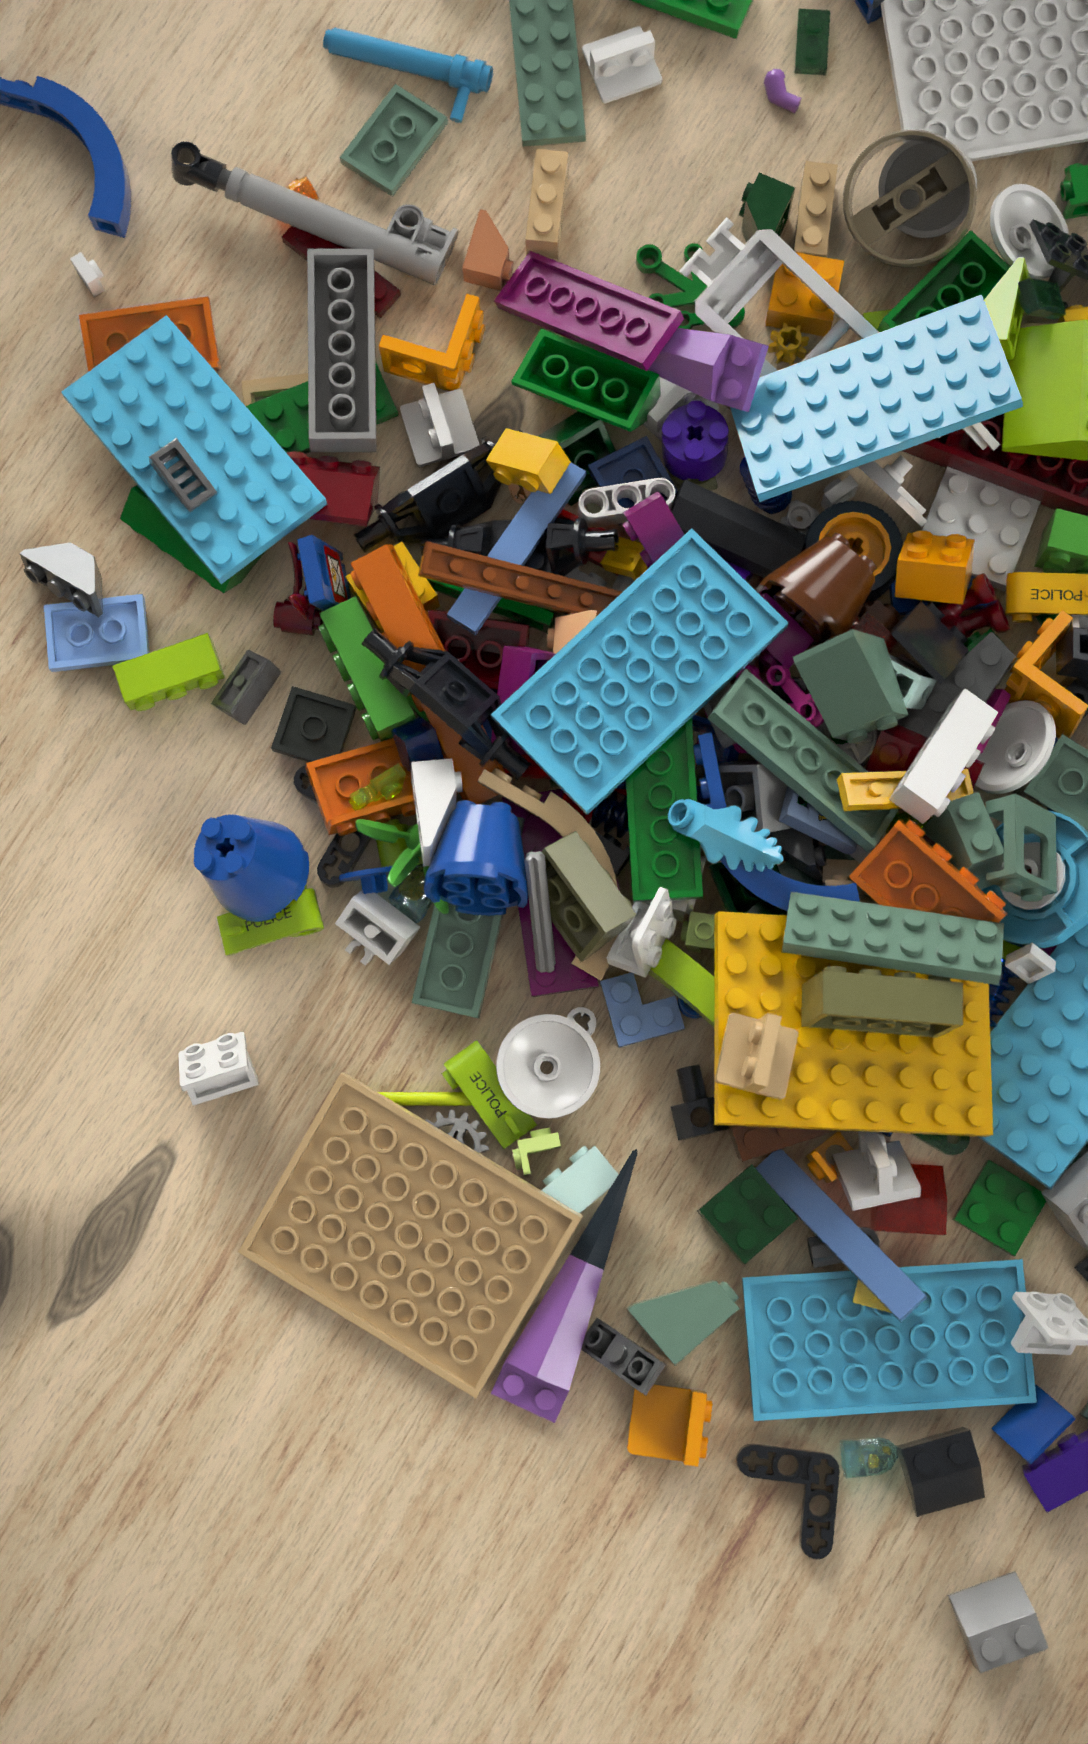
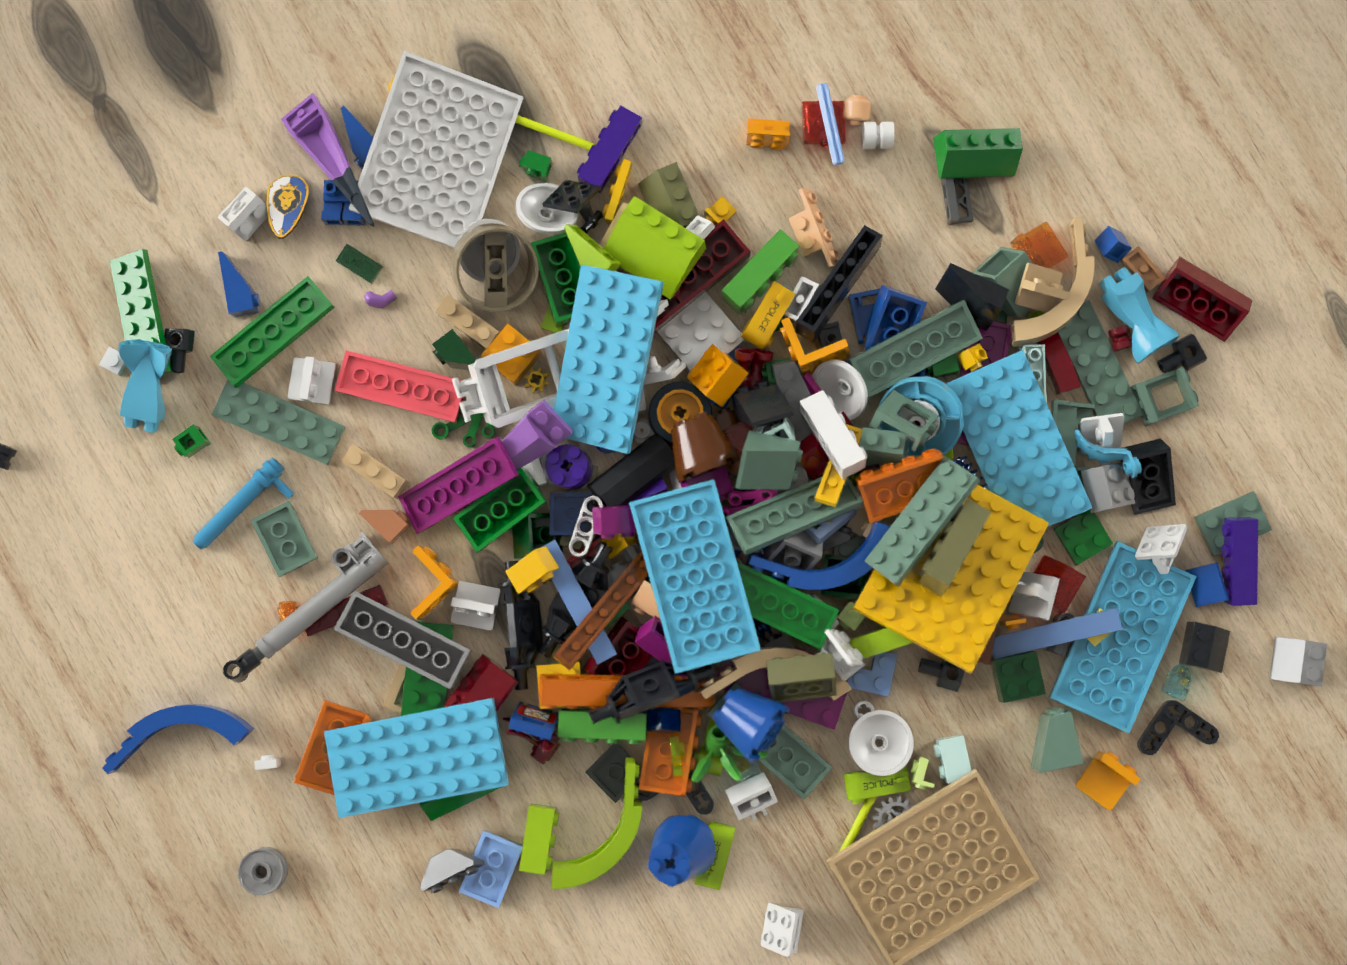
camera: 65 degrees left, 5 degrees up
flat silver slope [149,438,217,513] -> none
flat silver slope [211,650,281,725] -> none
blue piece [339,866,392,894] -> none
white slope [411,758,462,866] -> none
medium lavender plate [491,1149,638,1423] -> none
light grey axle [525,851,556,973] -> none
dark grey slope [581,1318,665,1395] -> none
medium azure plant [668,799,784,872] -> none
tan bracket [715,1013,798,1100] -> none
white plate [1005,943,1056,984] -> none
clear green plate [1018,278,1066,320] -> none
none -> coral plate [334,350,464,423]
none -> lime arch [551,757,642,889]

